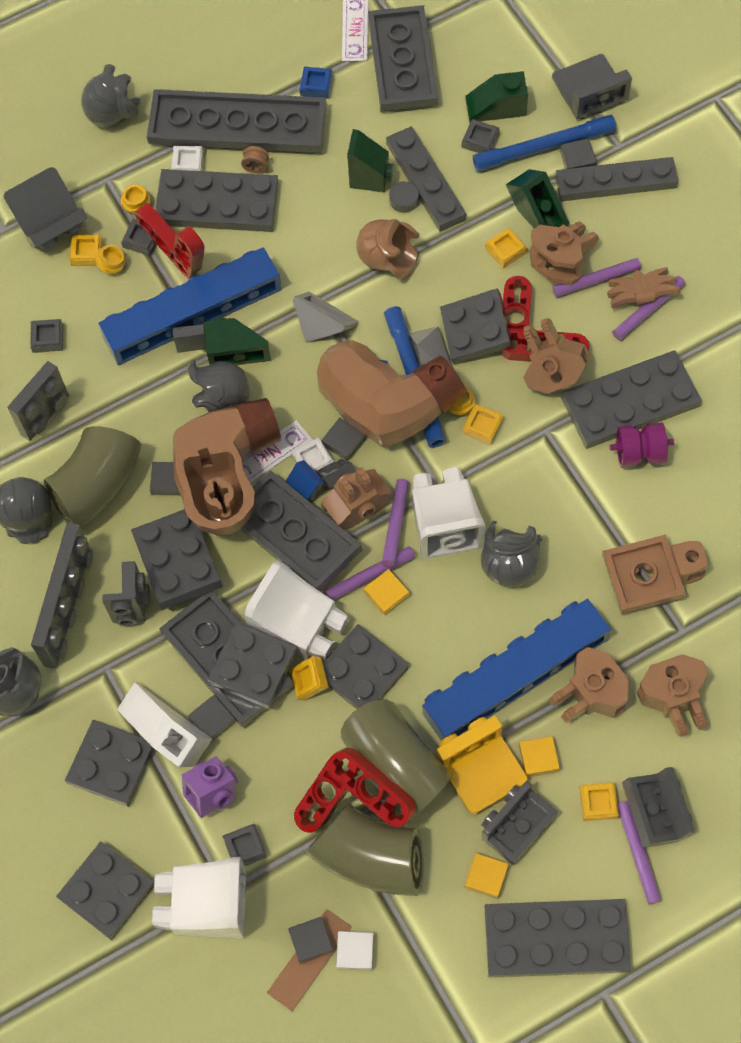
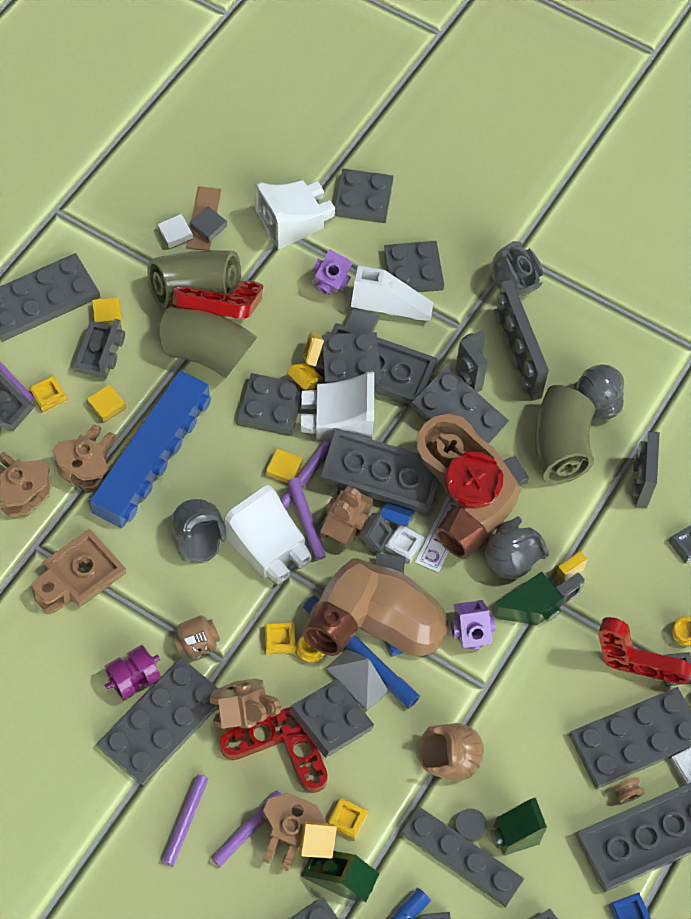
camera: 145 degrees right, 5 degrees down
blue brick [98,247,282,366] -> none
dark grey tile [223,823,267,866] -> none
light grey slope [293,292,358,343] -> none
yellow bracket [436,715,527,815] -> none
medium nougat piece [607,267,680,309] -> none
none -> medium nougat head [173,615,220,659]
none -> yellow tile [299,822,337,858]
none -> yellow tile [302,332,324,366]
none -> red tile [445,451,504,508]
none -> medium lavender brick [451,600,495,649]
none -> yellow tile [555,552,587,584]

